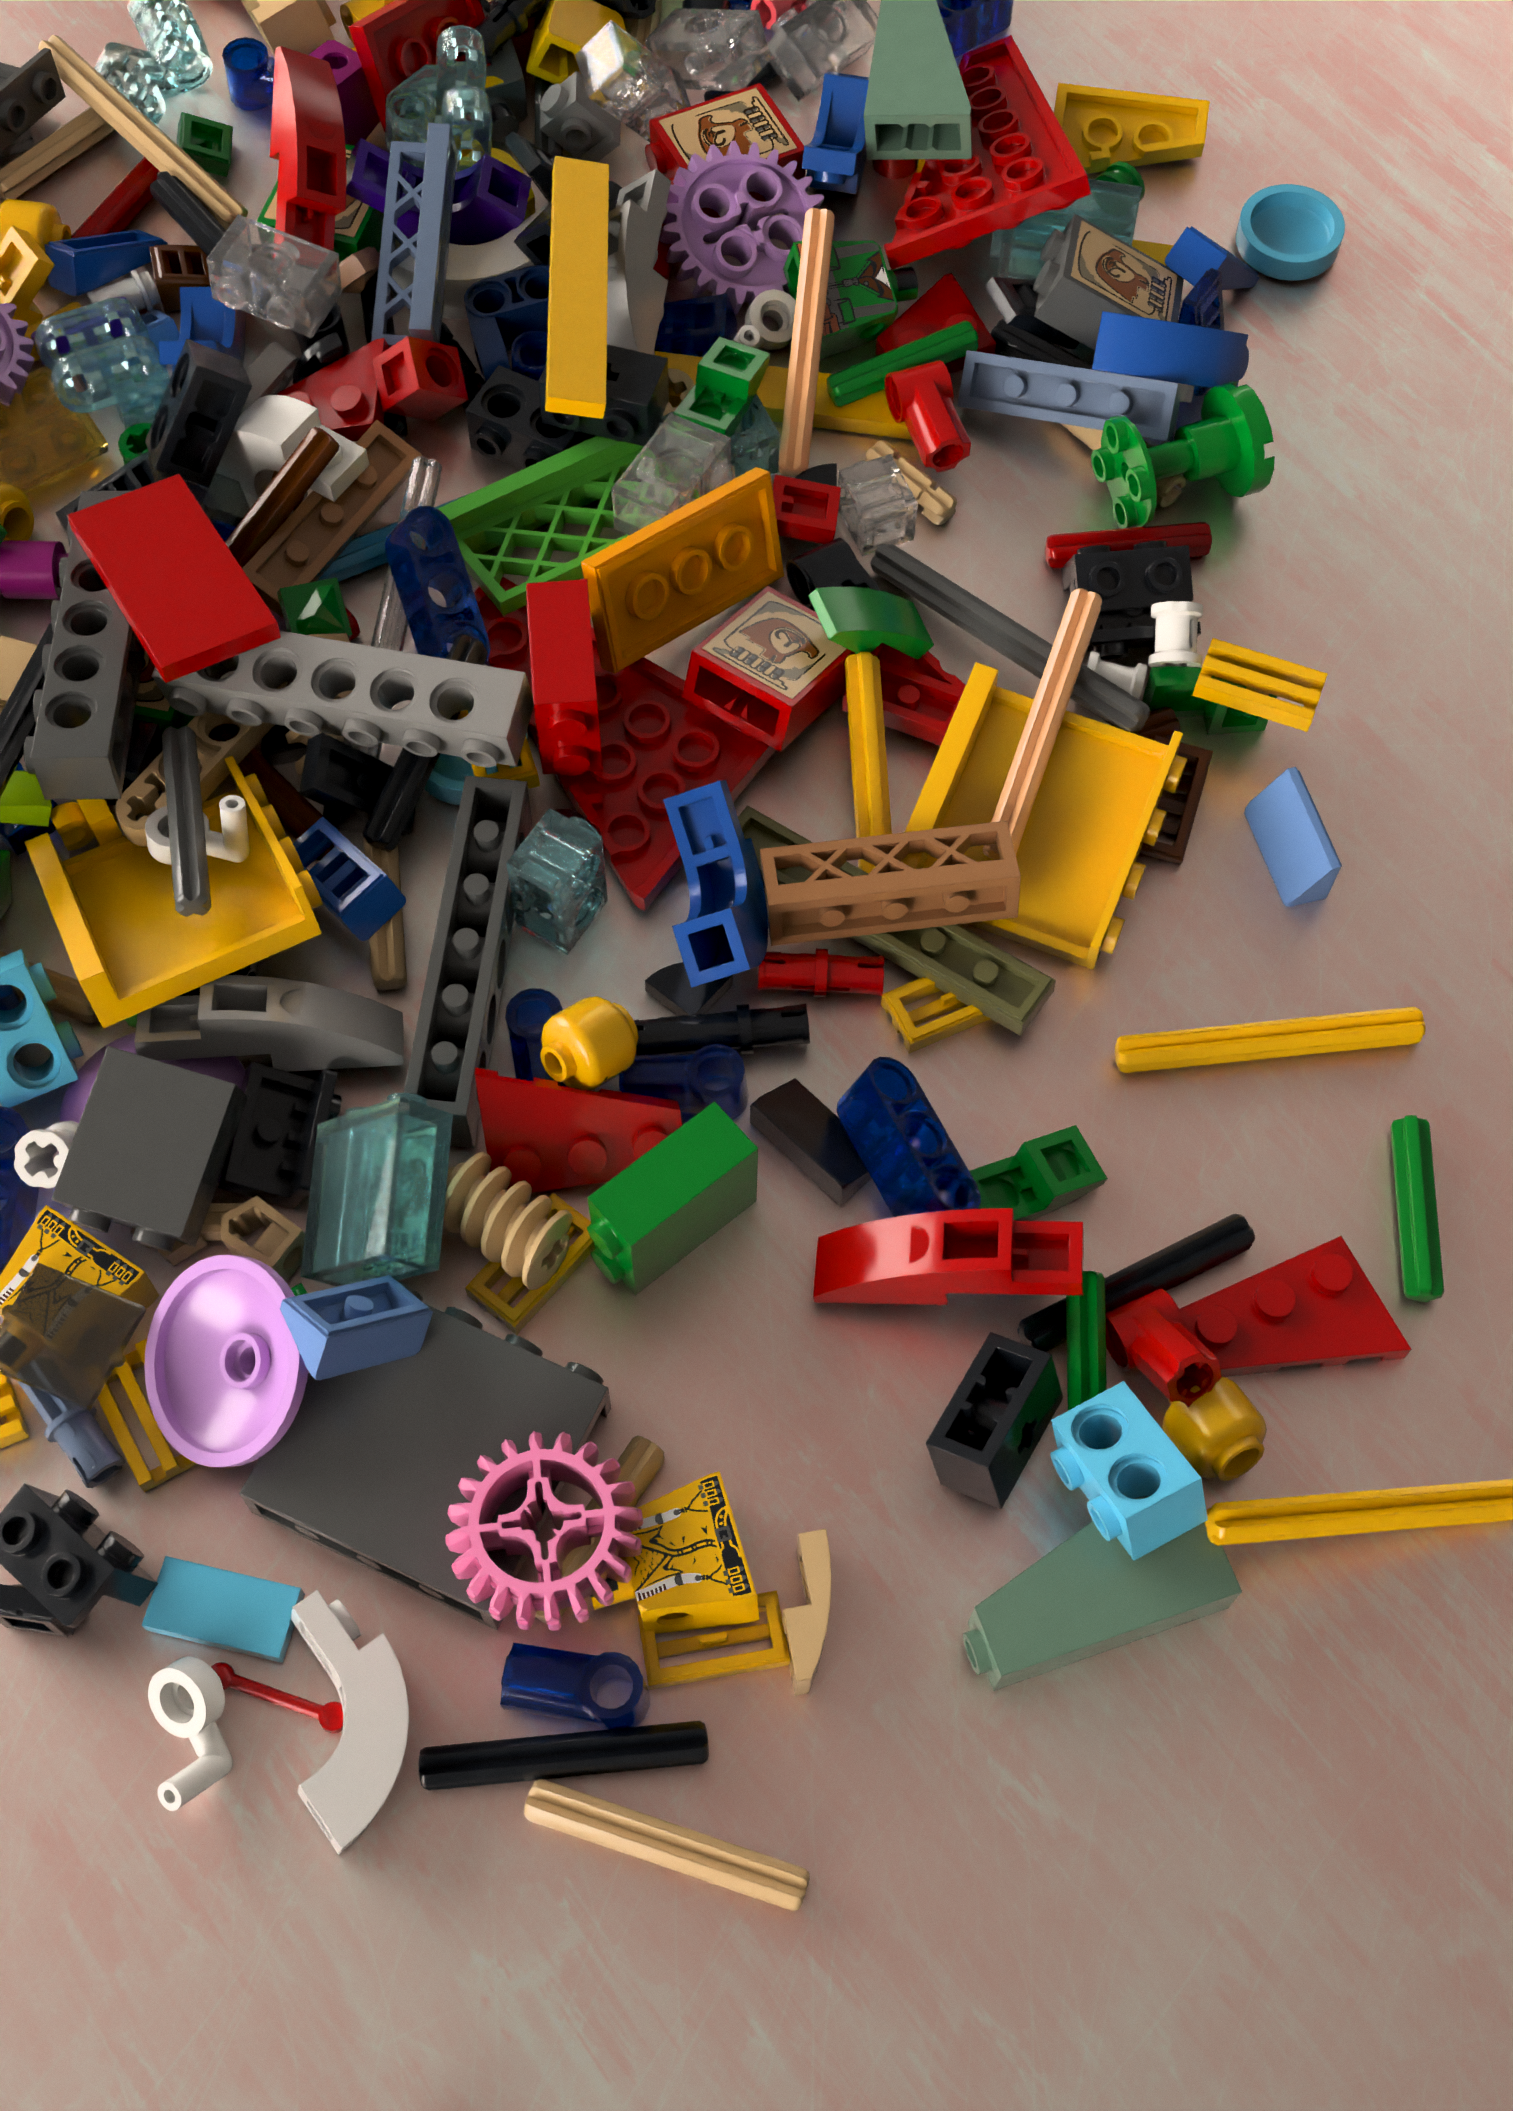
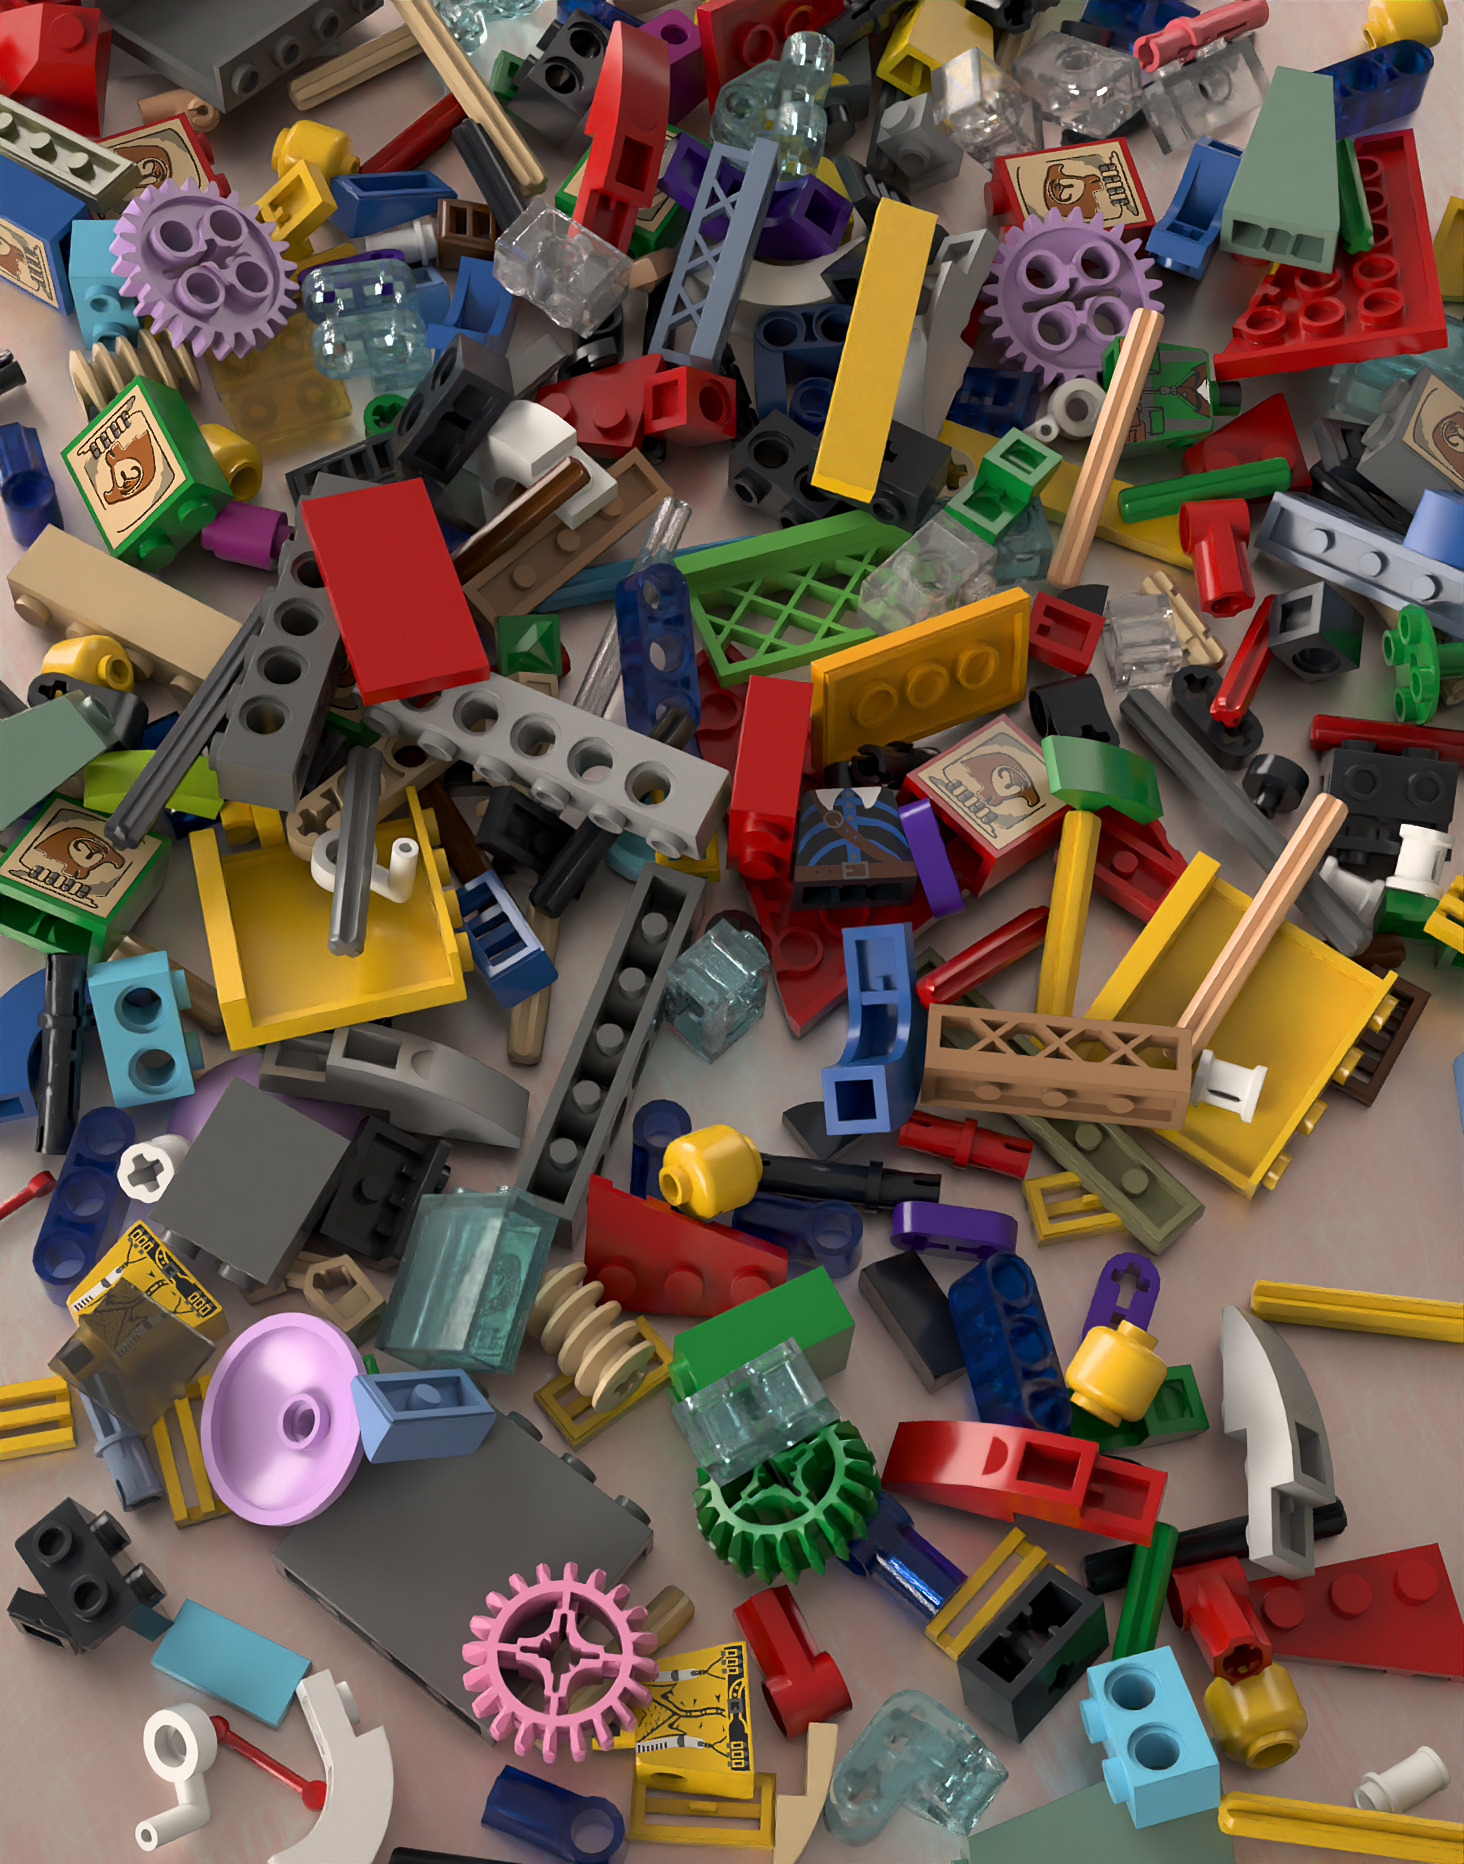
camera: 10 degrees right, 0 degrees up
none -> black brick [507,6,611,148]
none -> clear light blue brick [670,1336,842,1487]
none -> green gear [692,1401,882,1586]
none -> red piece [732,1584,853,1740]
none -> torso [791,761,918,911]
none -> clear light blue piece [823,1689,1009,1847]
none -> clear blue piece [834,1489,968,1626]
none -> black pin [851,741,943,790]
none -> dark purple beam [890,1201,1018,1264]
none -> dark purple beam [898,797,966,920]
none -> red axle [914,905,1050,1011]
none -> yellow tile [924,1526,1069,1662]
none -> yellow head [1065,1320,1168,1428]
none -> dark purple beam [1077,1252,1161,1352]
none -> black beam [1166,665,1264,771]
none -> white bush [1188,1048,1268,1124]
none -> red axle [1210,594,1278,727]
none -> light grey slope [1220,1304,1336,1580]
none -> black tile [1242,754,1310,820]
none -> black brick [1267,581,1364,683]
none -> green axle [1336,138,1375,255]
none -> white pin [1354,1746,1451,1815]

